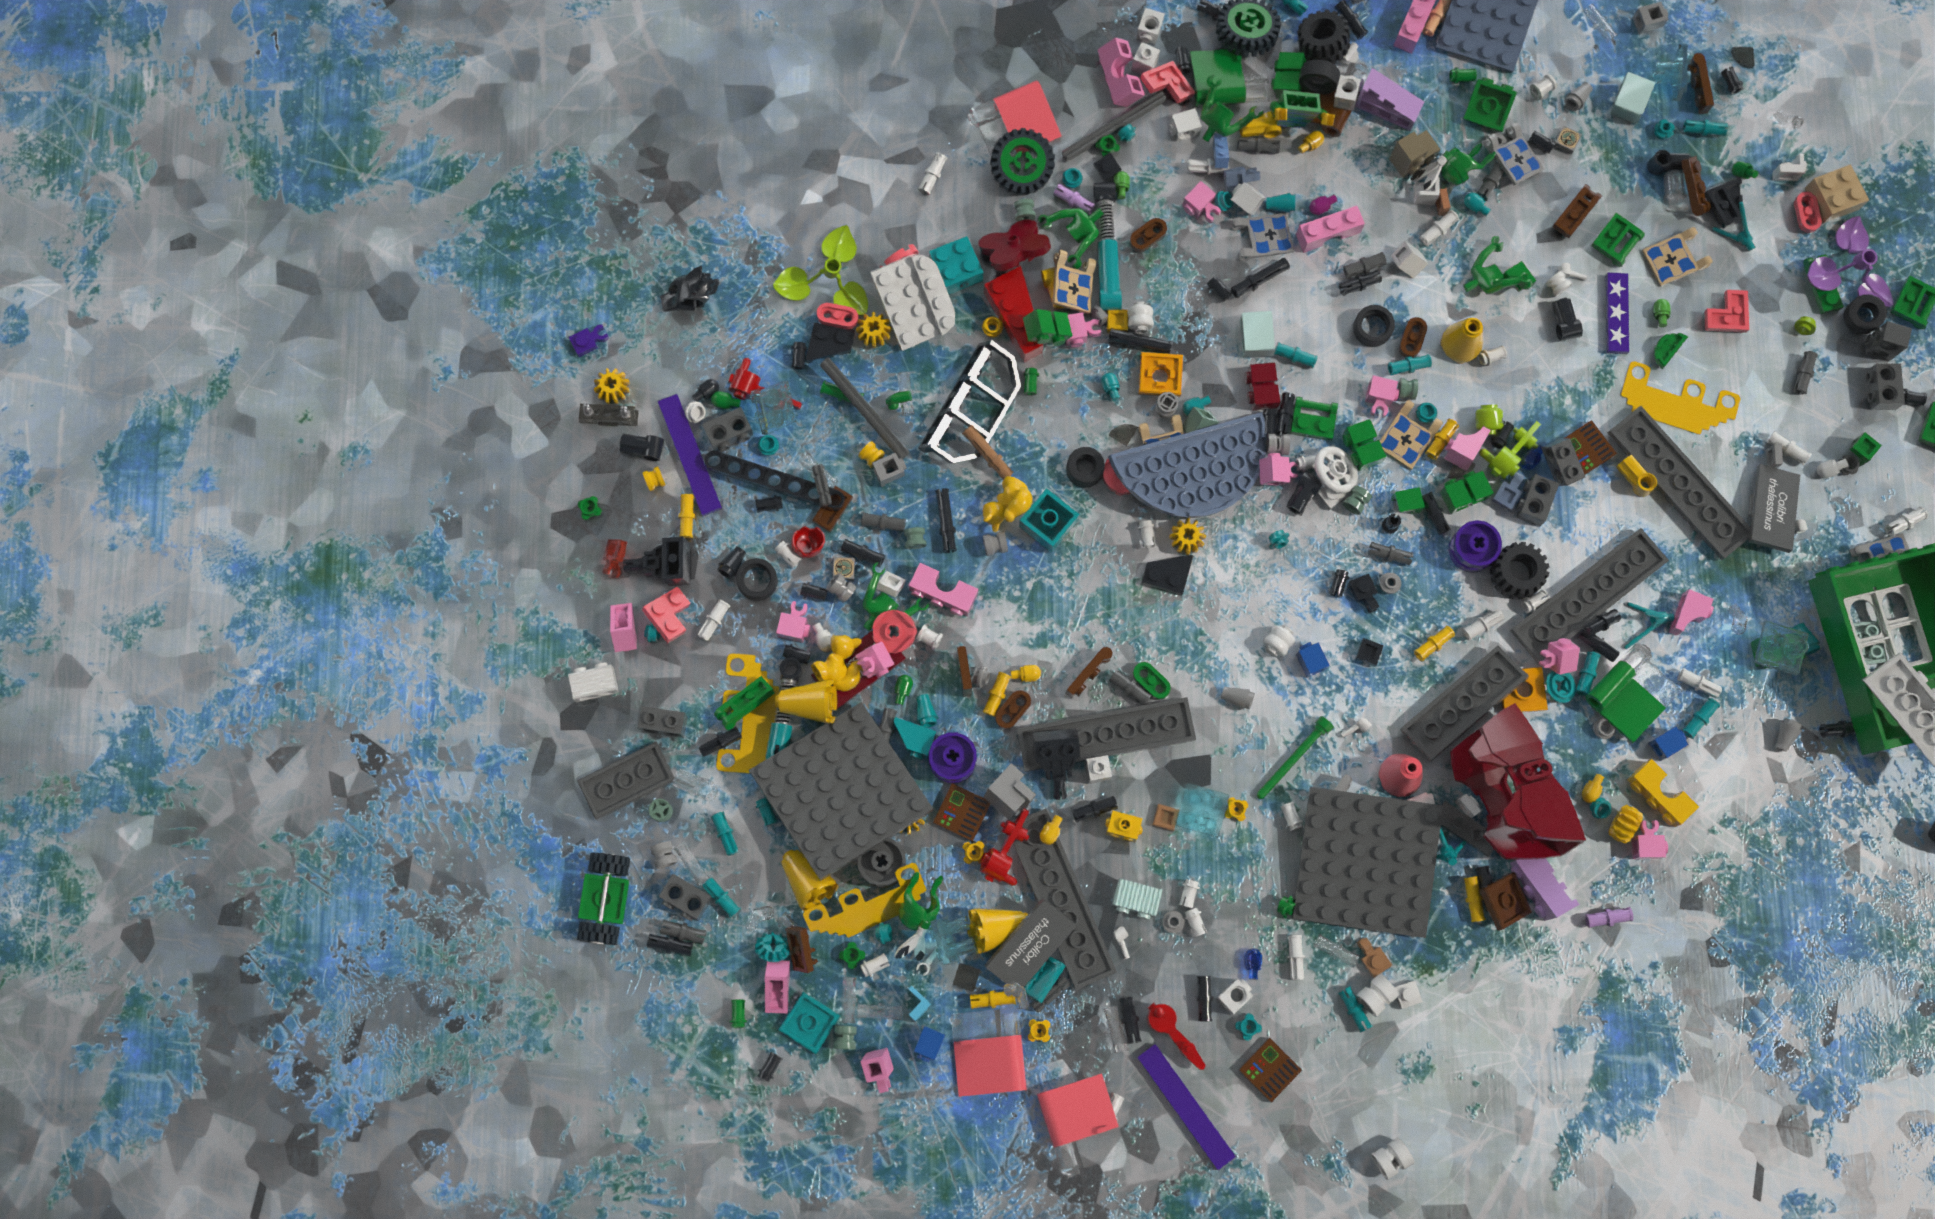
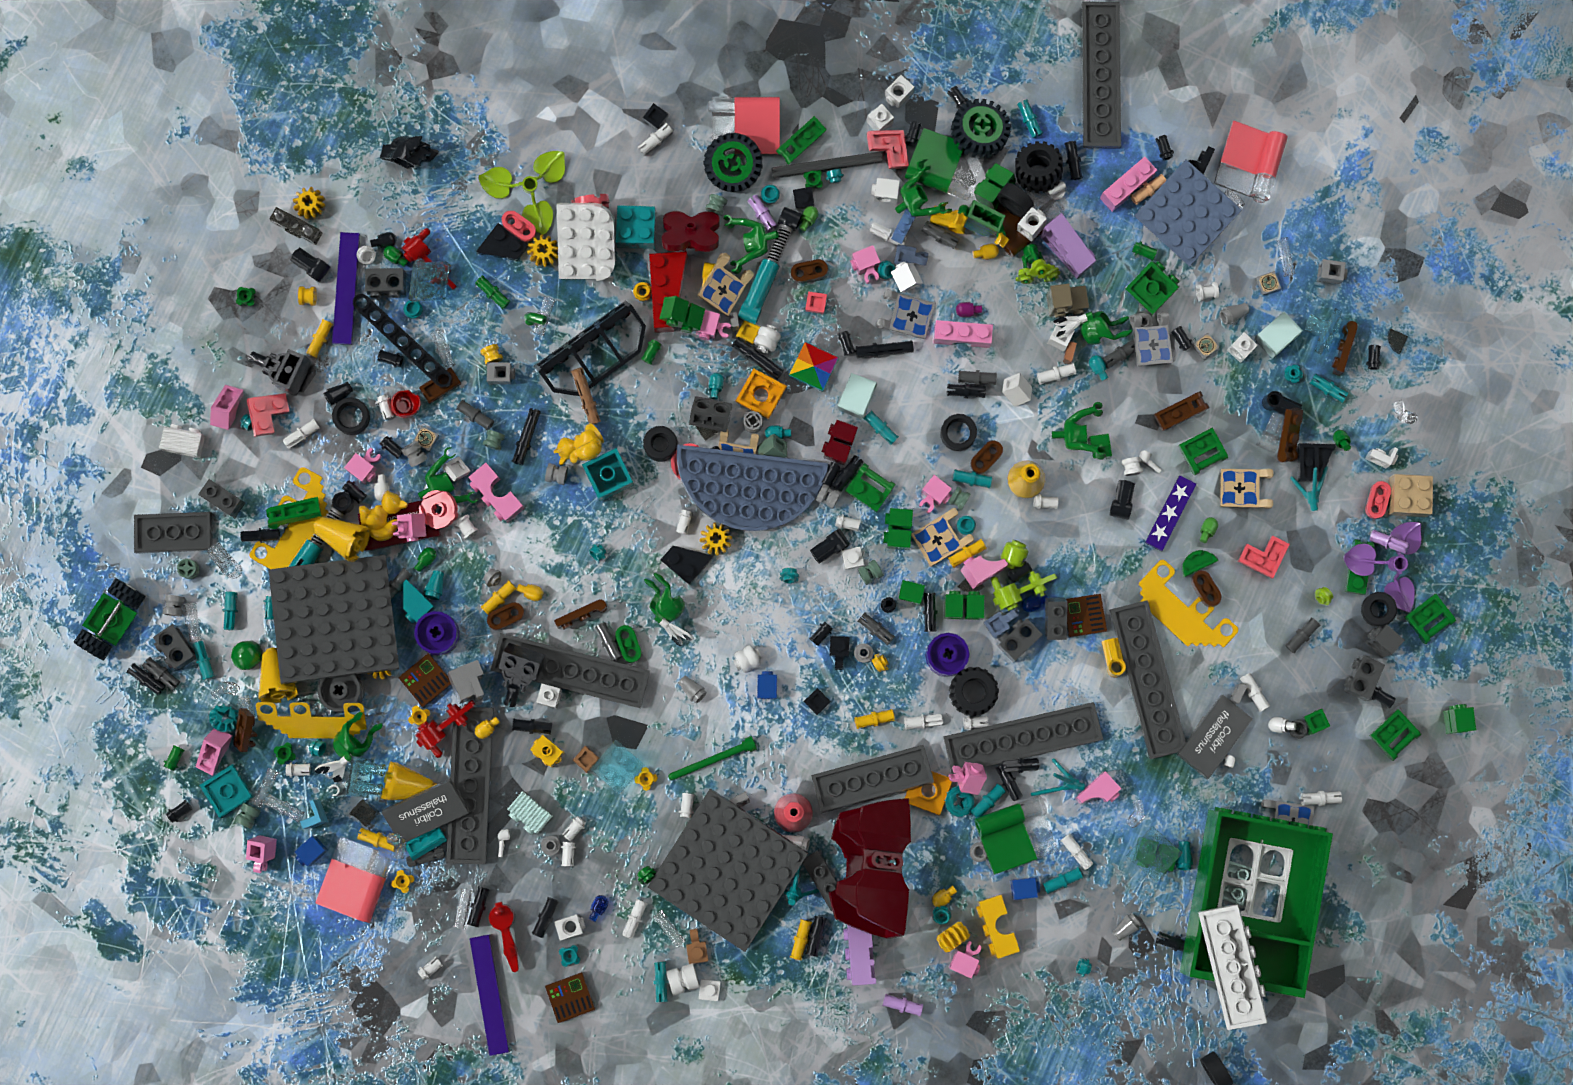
camera: 25 degrees right, 5 degrees up
dark purple plate [569,324,609,357] -> none
clear red plate [602,539,628,578] -> none
black pin [791,342,808,370] -> none
dark grey axle [812,464,832,506] -> none
dark grey axle [820,358,910,459] -> none
black pin [841,539,885,568] -> none
reddish brown tile [956,646,972,697] -> none
coral door [1037,1074,1127,1178] -> none
bright pink arch [1097,38,1145,107] -> none
bright pink brick [1259,453,1298,486] -> none
teal cone [1266,193,1296,213] -> none
white plate [1315,446,1358,493] -> none
white hand [1340,718,1372,738] -> none
white plate [1455,794,1481,818] -> none
reddish brown tile [1479,872,1532,931] -> none
none -> green hair [231,641,263,670]
none -> teal plate [589,544,606,562]
none -> black plate [642,103,669,130]
none -> green hair [644,573,693,646]
none -> dark grey brick [689,396,732,432]
none -> green plate [776,116,827,165]
none -> tile [788,342,839,392]
none -> coral plate [805,291,827,314]
none -> yellow plate [872,654,889,672]
none -> lime plant [1015,244,1061,284]
none -> teal plate [1076,958,1092,977]
none -> reddish brown plate [1191,570,1222,607]
none -> white brick [1227,332,1258,363]
none -> tile [1256,271,1281,296]
none -> lavender axle [1370,530,1409,553]

